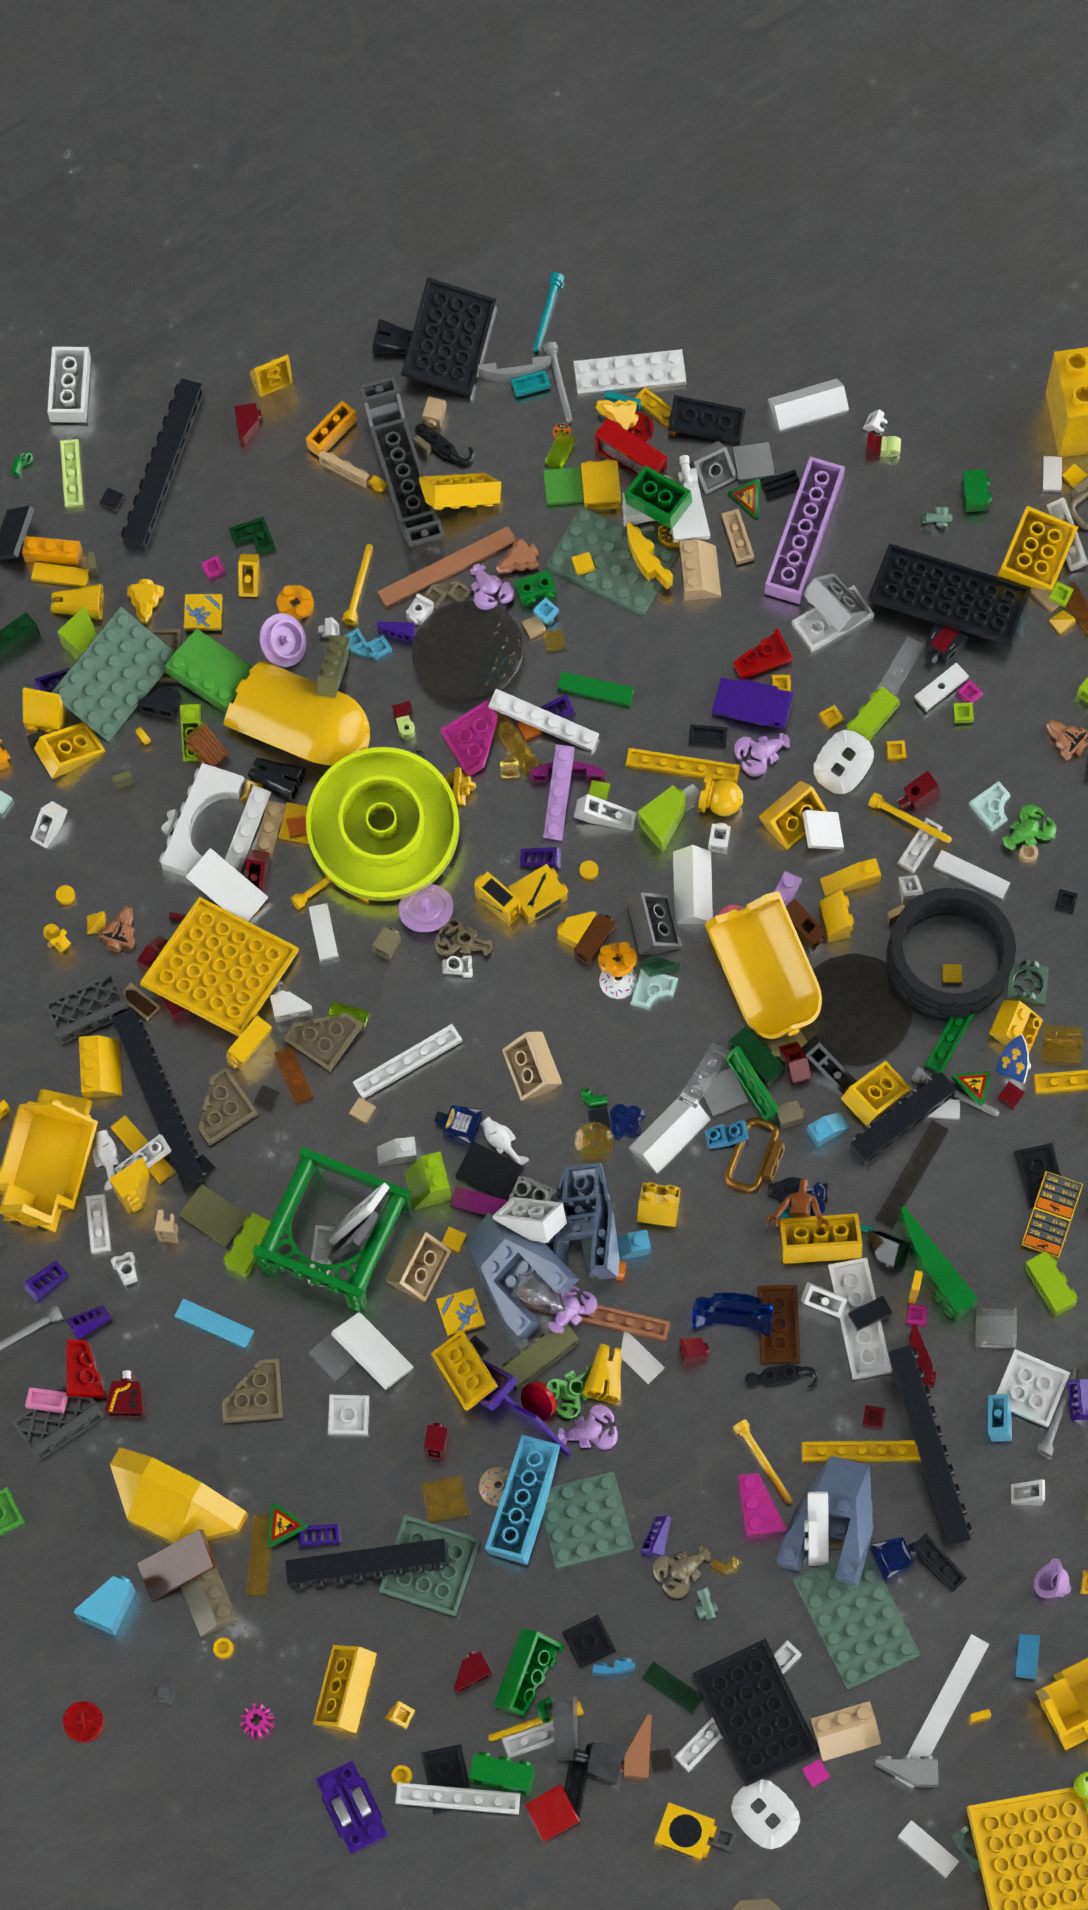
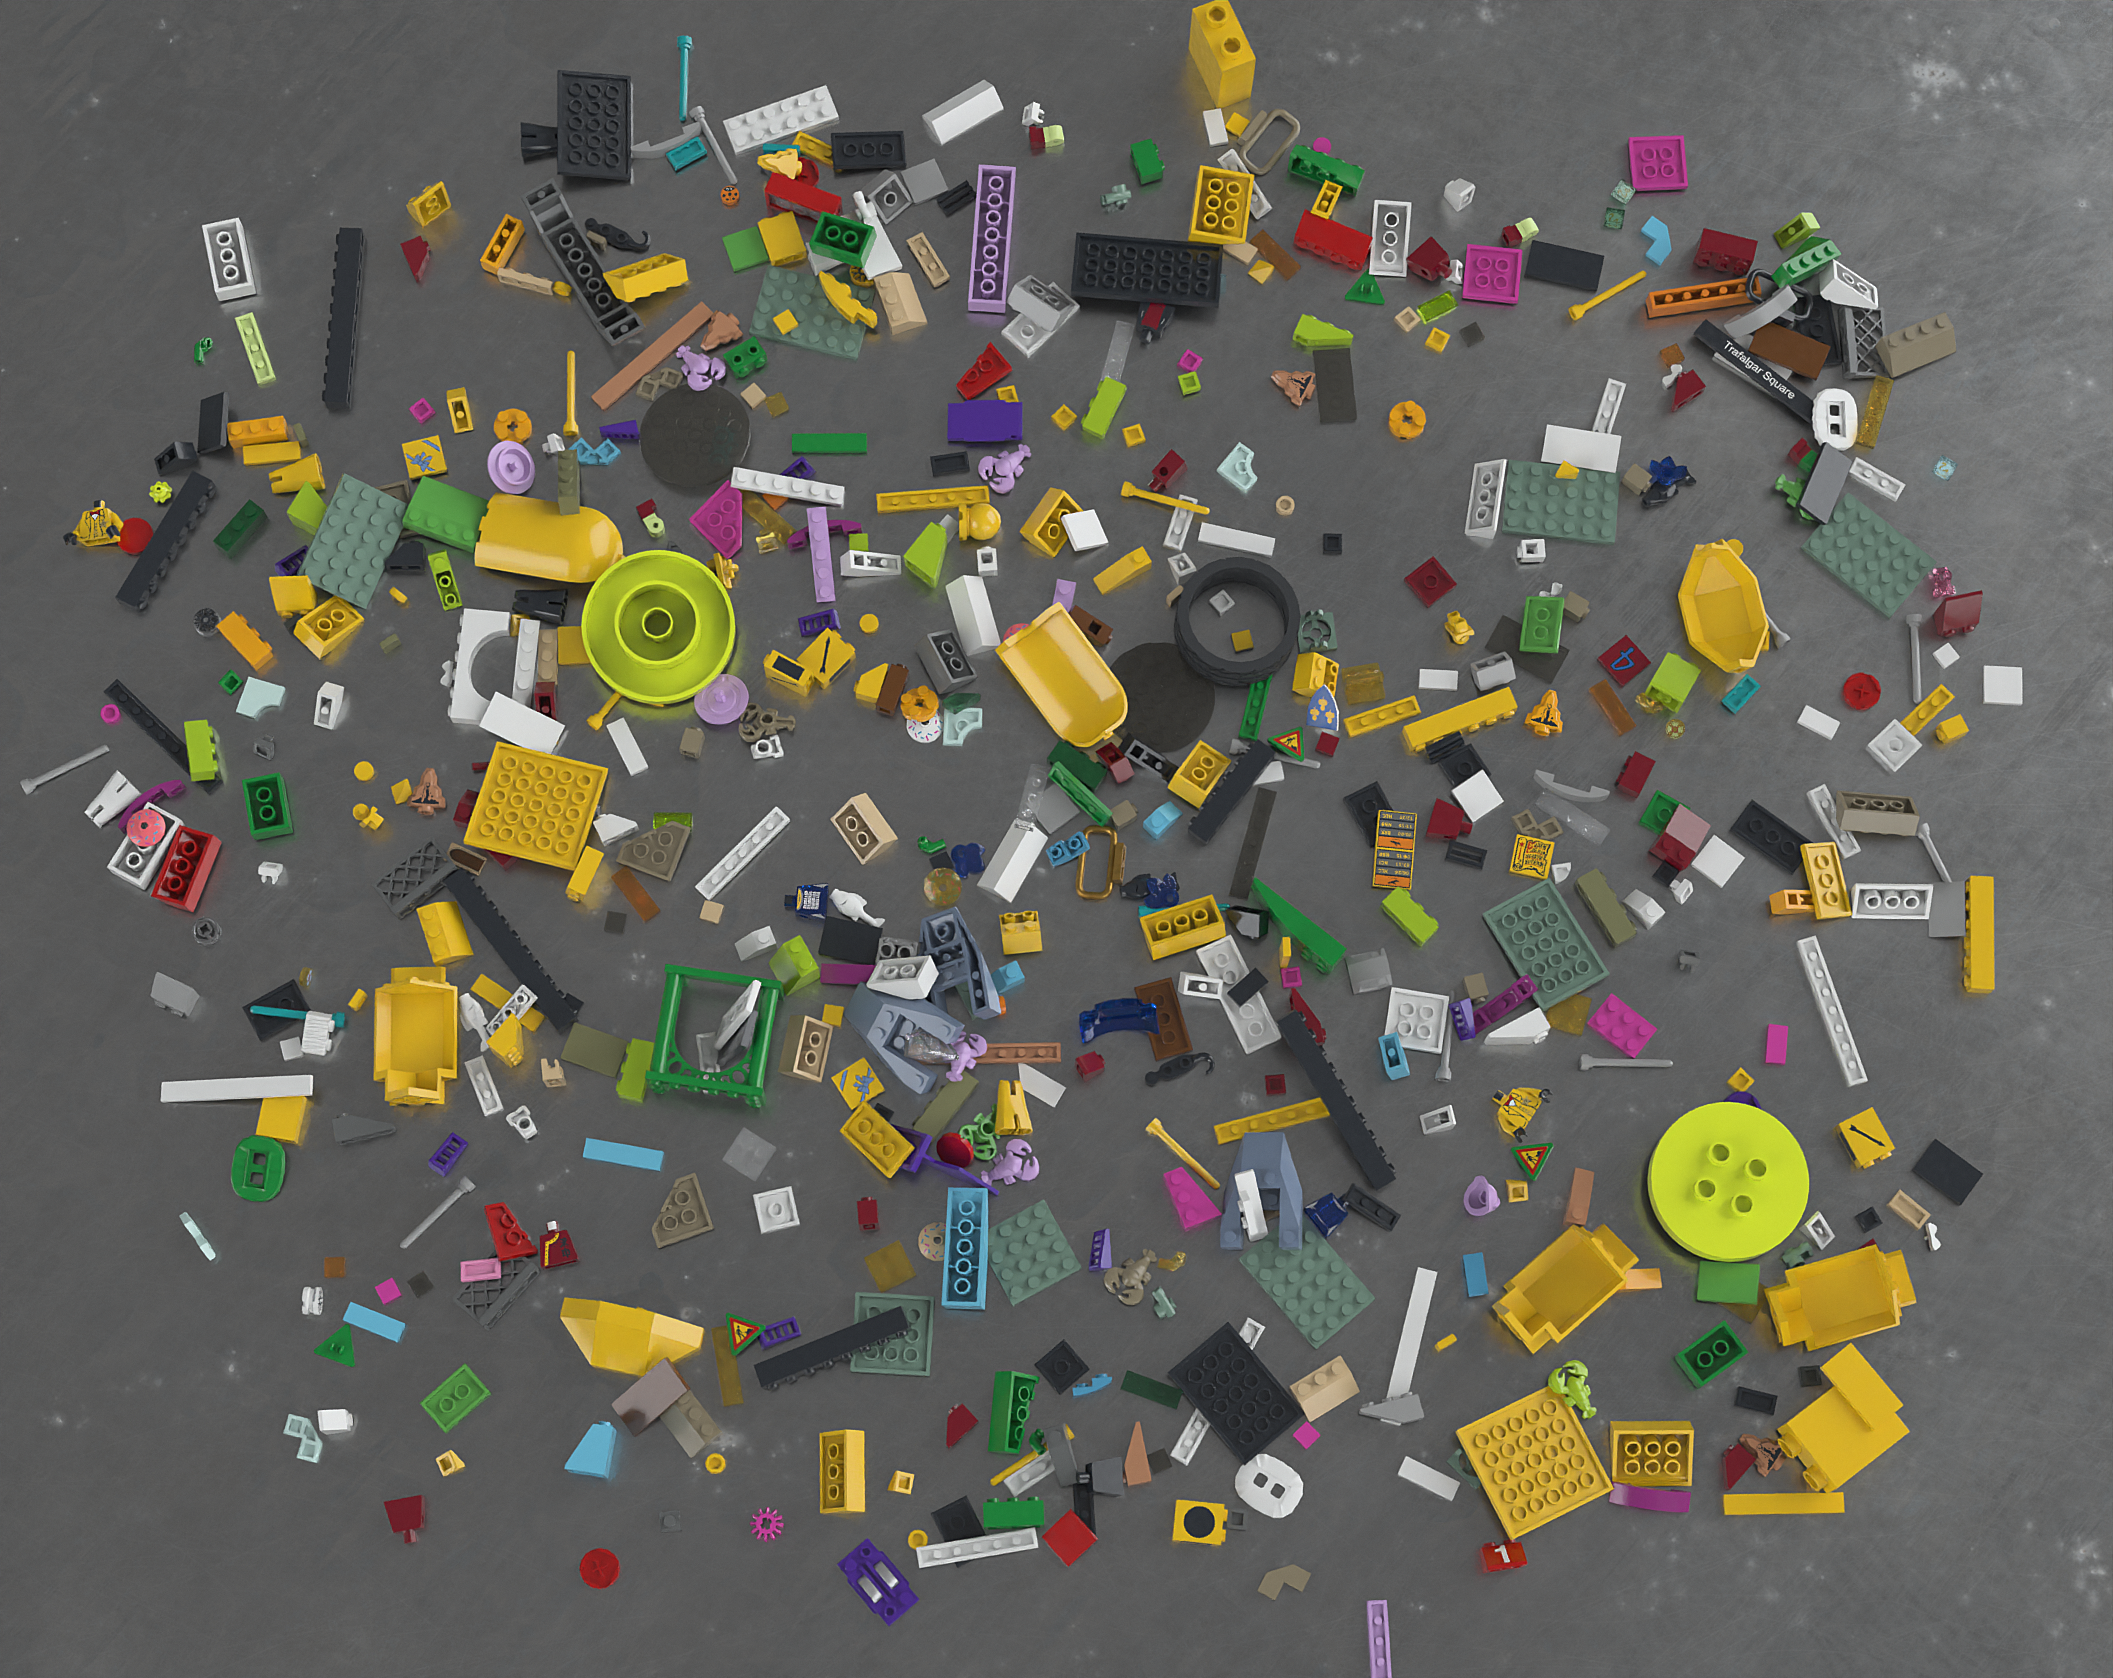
camera: 20 degrees left, 5 degrees up
dark purple slope [66,1305,112,1340] -> none
black tile [99,488,125,512] -> none
yellow rock [127,579,164,624] -> none
dark orange brick [184,724,228,767] -> none
dark tan plate [198,1067,258,1146] -> none
dark green tile [229,516,276,556] -> none
clear orange tile [286,815,307,839] -> none
white tile [331,1312,414,1390] -> none
white brick [406,593,434,627] -> none
tan brick [422,396,447,428] -> none
medium azure tile [533,598,559,625] -> none
clear neon green tile [544,430,576,469] -> none
piece [728,479,760,519] -> none
dark orange piece [766,1179,830,1231] -> none
white piece [813,730,874,794] -> none
yellow slope [818,890,854,943] -> none
white tile [914,663,969,712] -> none
bright green animal [1002,804,1057,850] -> none
lime plate [1048,581,1074,607] -> none
none -> white tile [1208,589,1235,616]

